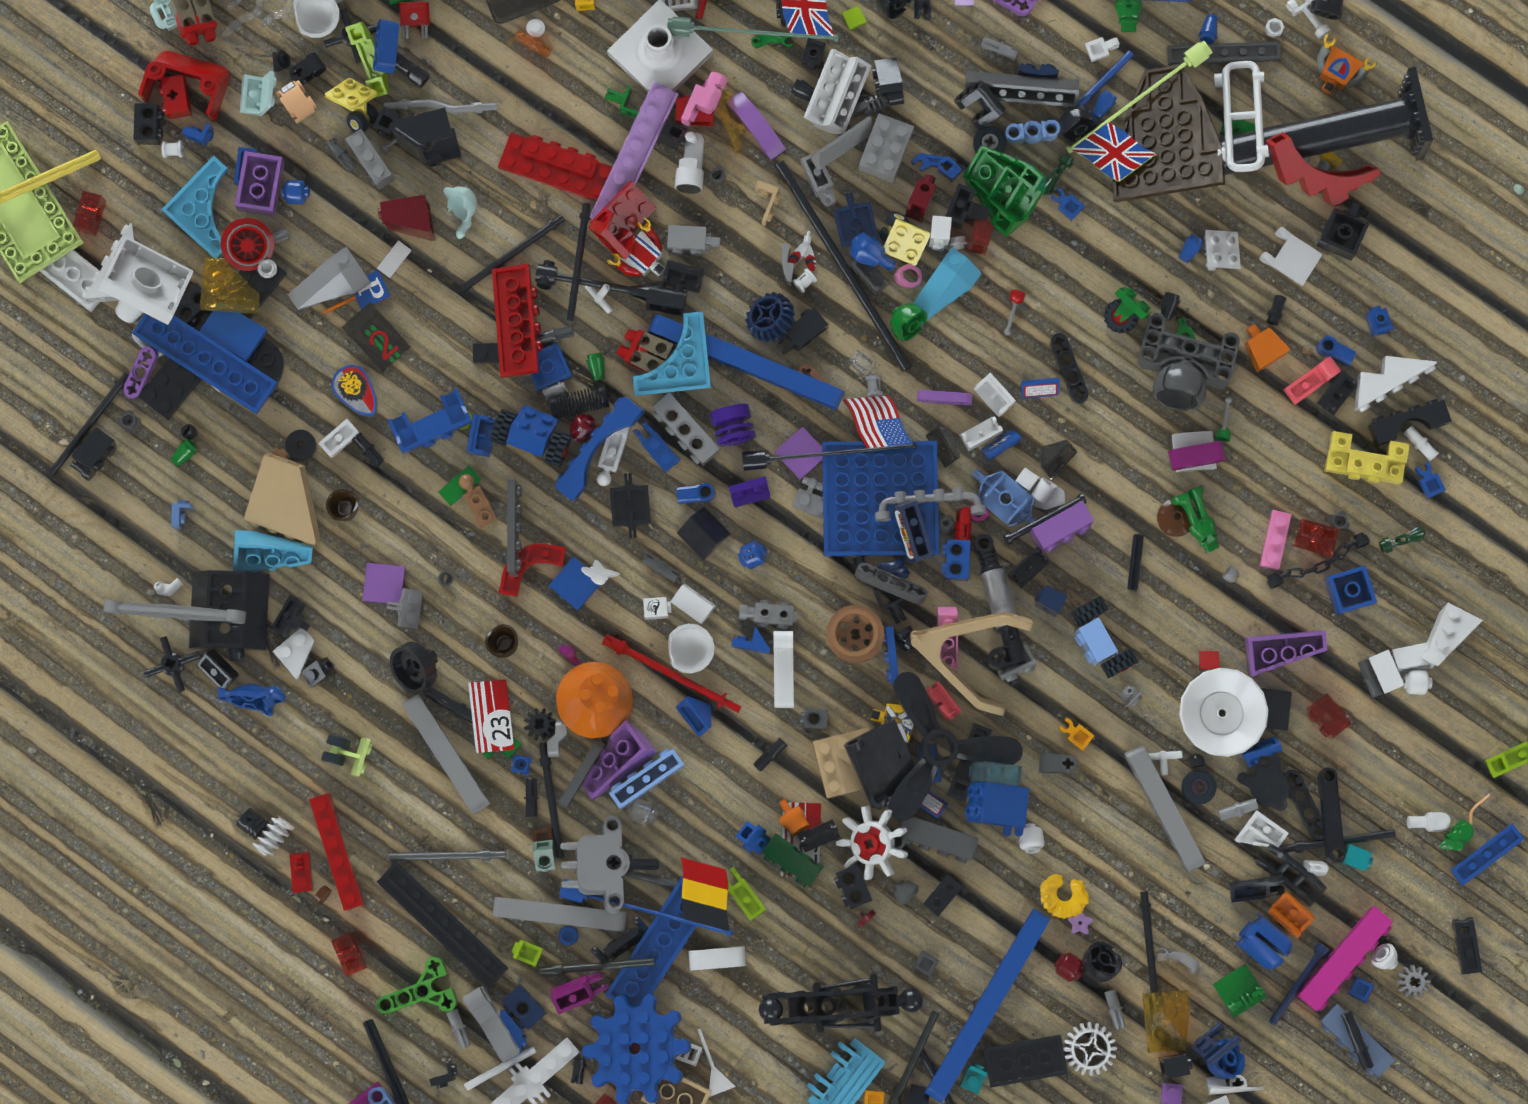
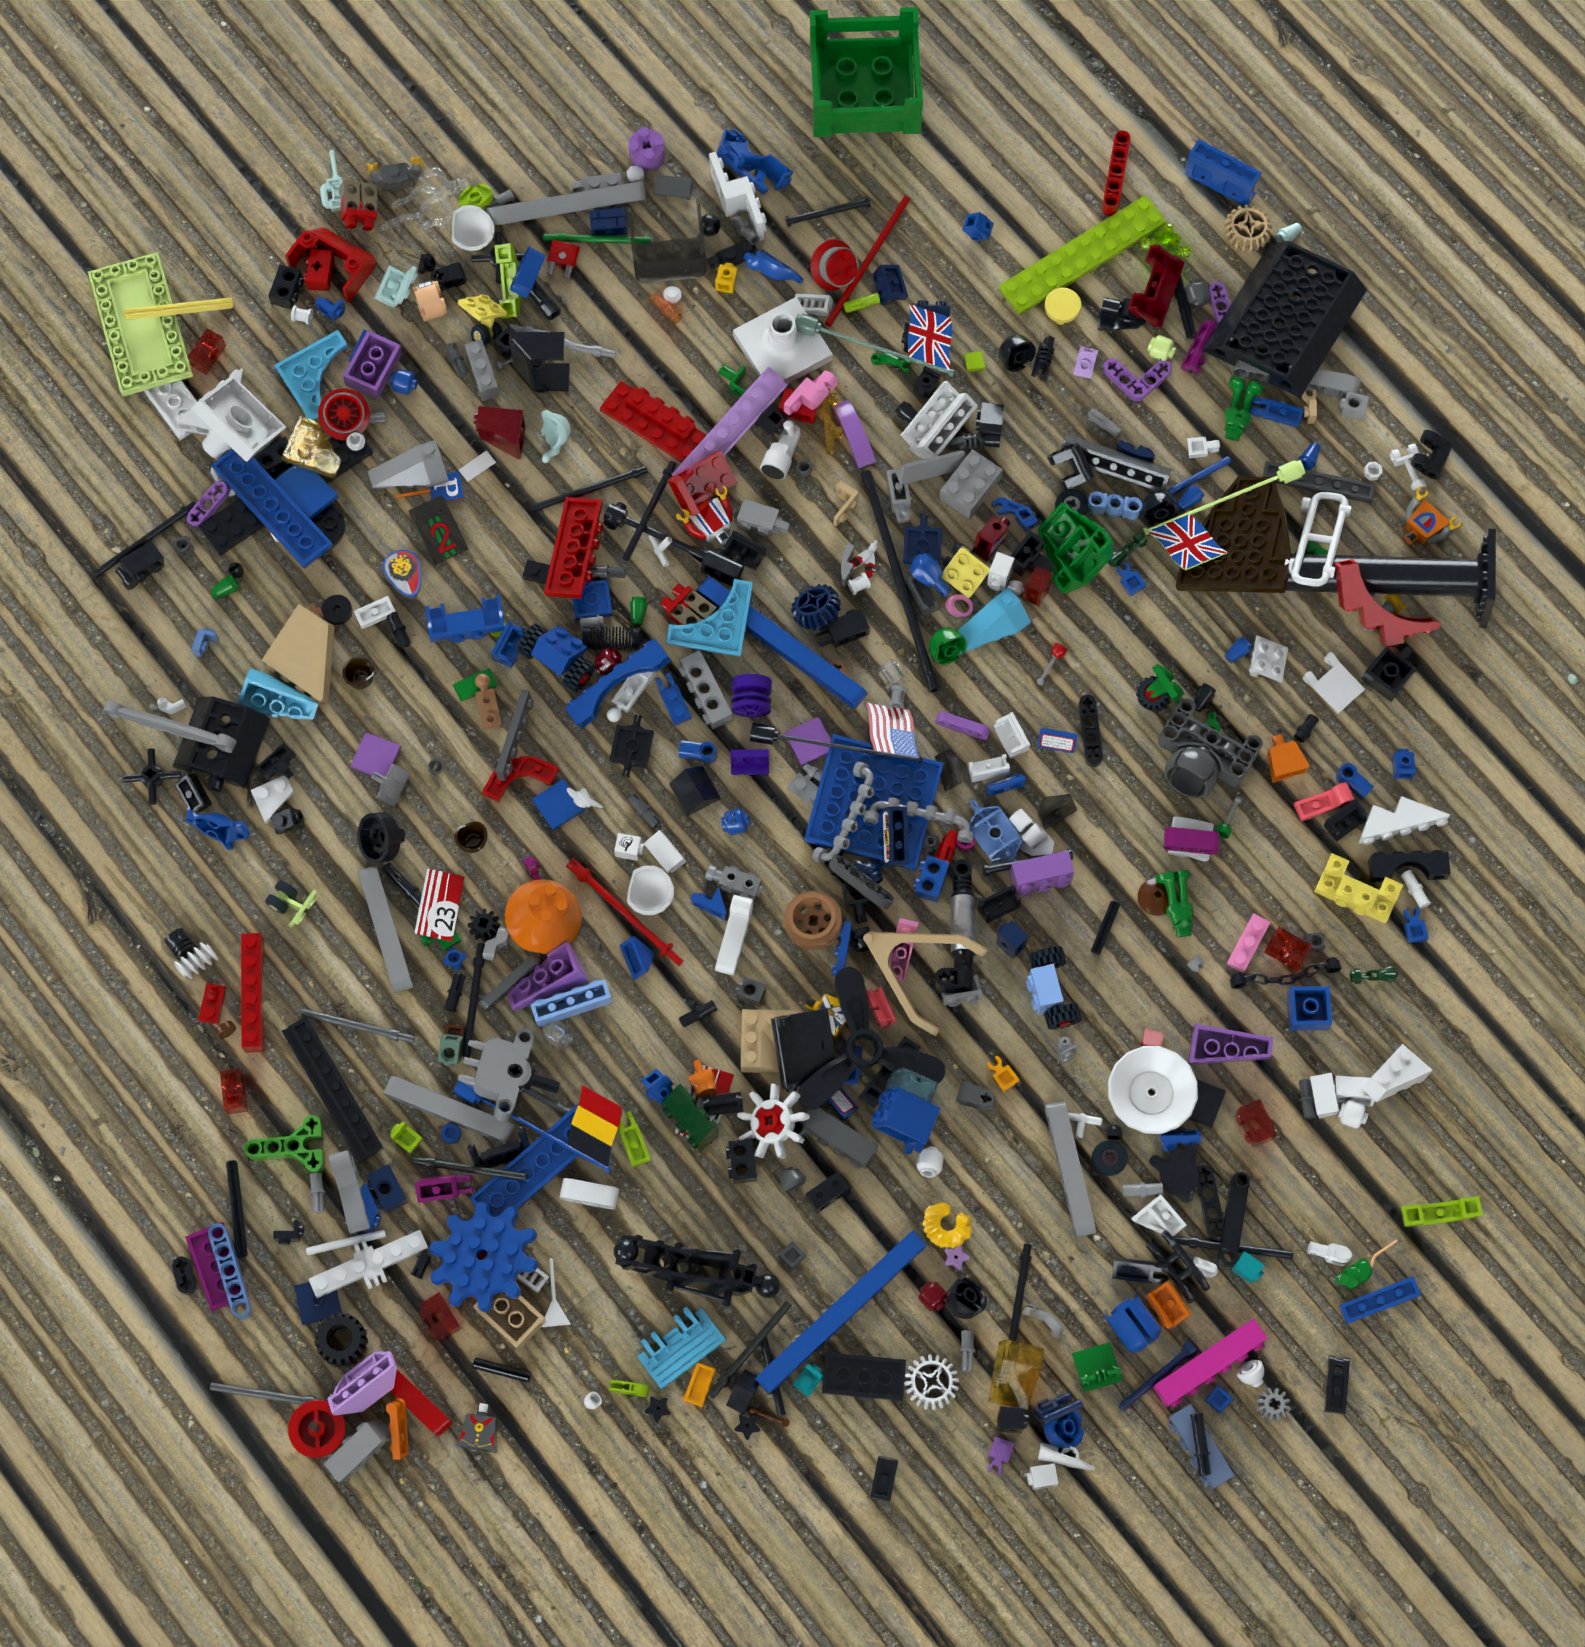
camera: 10 degrees right, 10 degrees down
dark red piece [857,910,876,928] -> none
none -> light grey bar [812,762,874,864]

